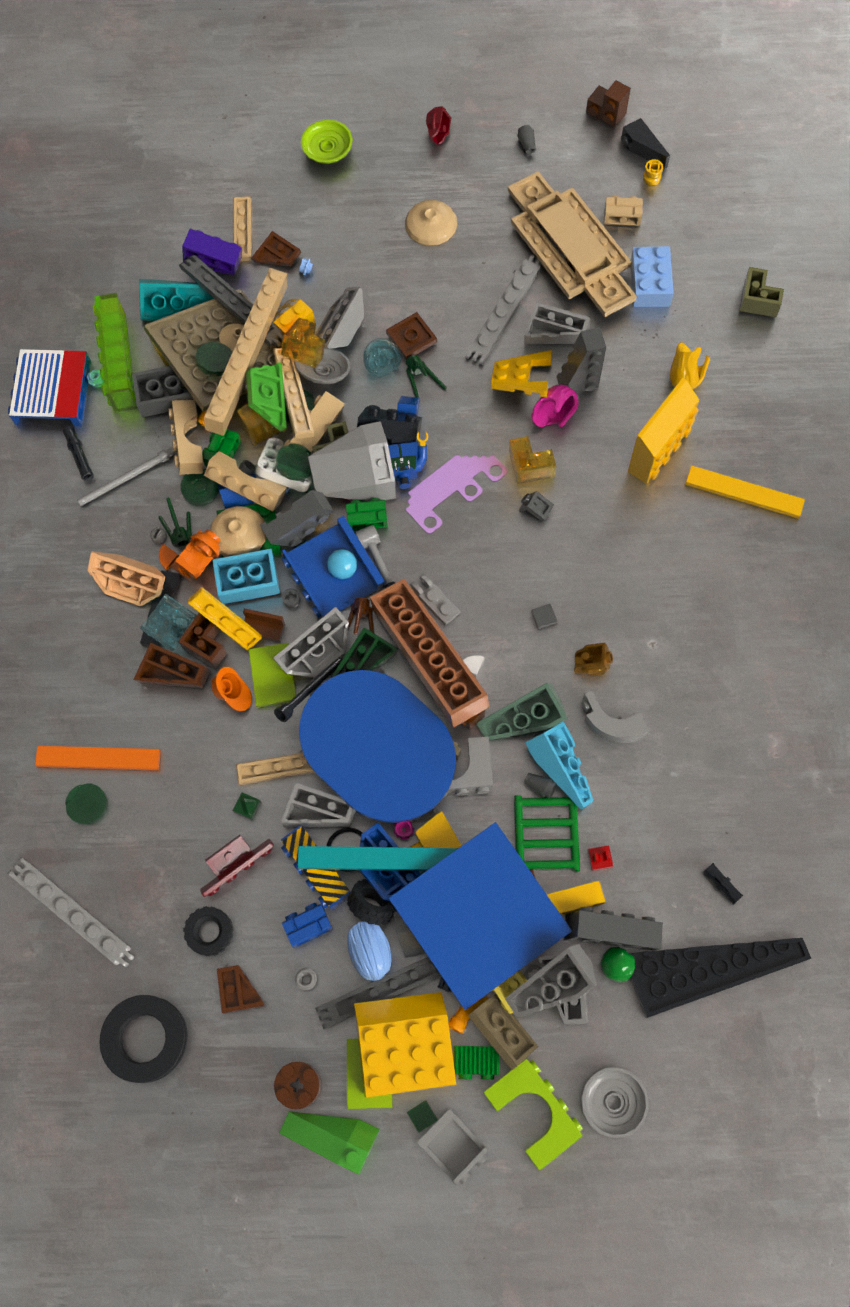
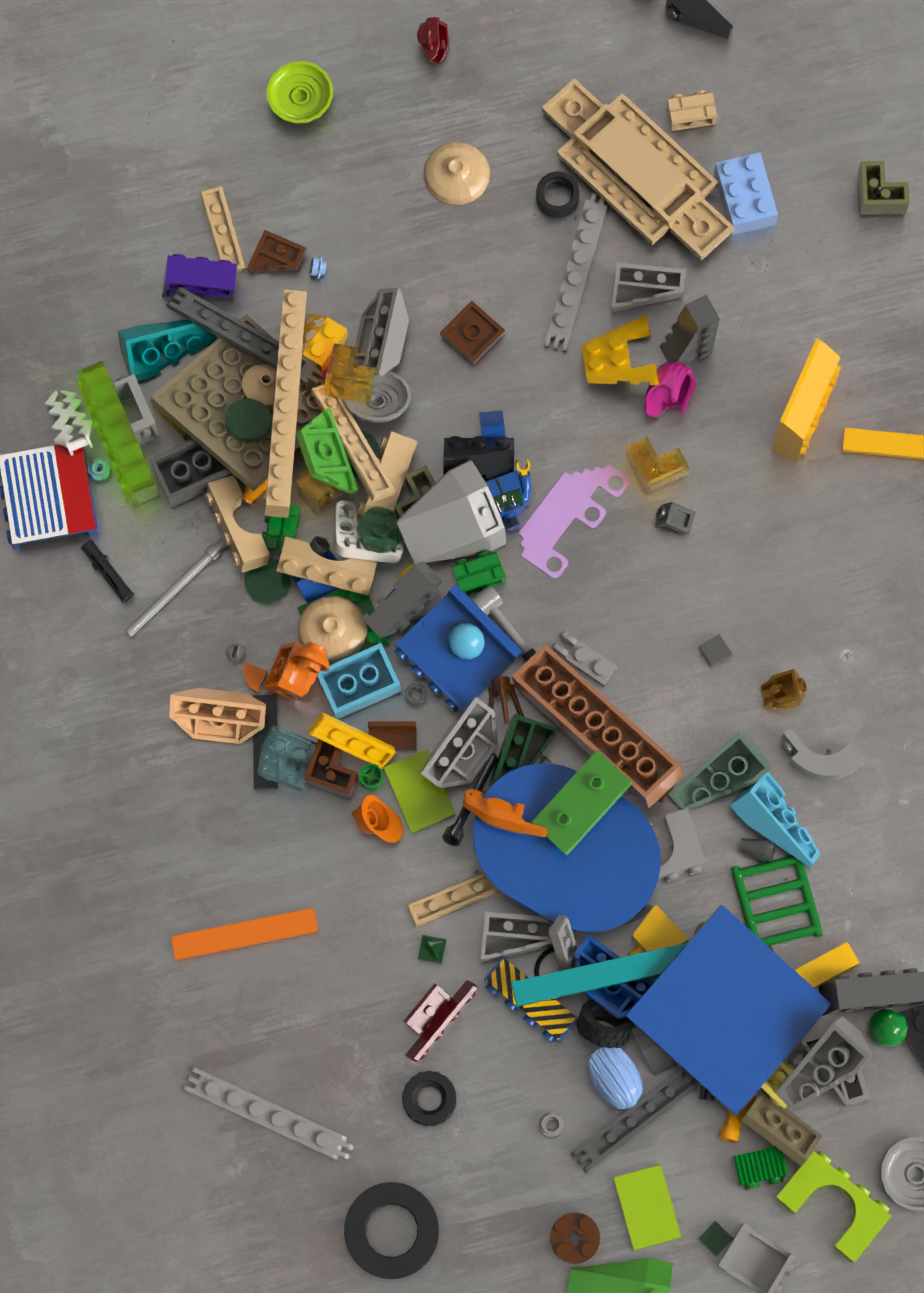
camera: 15 degrees left, 5 degrees up
clear green tile [65,783,108,825] -> none
reddish brown wedge [133,643,211,688] -> none
dark green plant [158,497,192,547] -> none
reddish brown wing [217,965,265,1014] -> none
blue brick [282,903,333,948] -> none
yellow slope [354,992,456,1098] -> none
clear light blue cylinder [363,338,401,377] -> none
dark pink plate [394,820,414,840] -> none
dark green plant [406,355,447,398] -> none
white tile [463,655,485,677] -> none
dark grey cone [517,125,536,154] -> none
red tile [587,845,613,871] -> none
yellow wheel [643,159,663,186] -> none
yellow hair [670,342,710,389] -> none
none -> white piece [45,390,93,456]
none -> light grey panel [113,374,161,446]
none -> green wheel [359,764,384,791]
none -> orange animal [463,789,548,837]
none -> bright green plate [532,750,633,855]
none -> black tyre [536,171,580,218]
none -> light grey hinge [549,915,577,971]

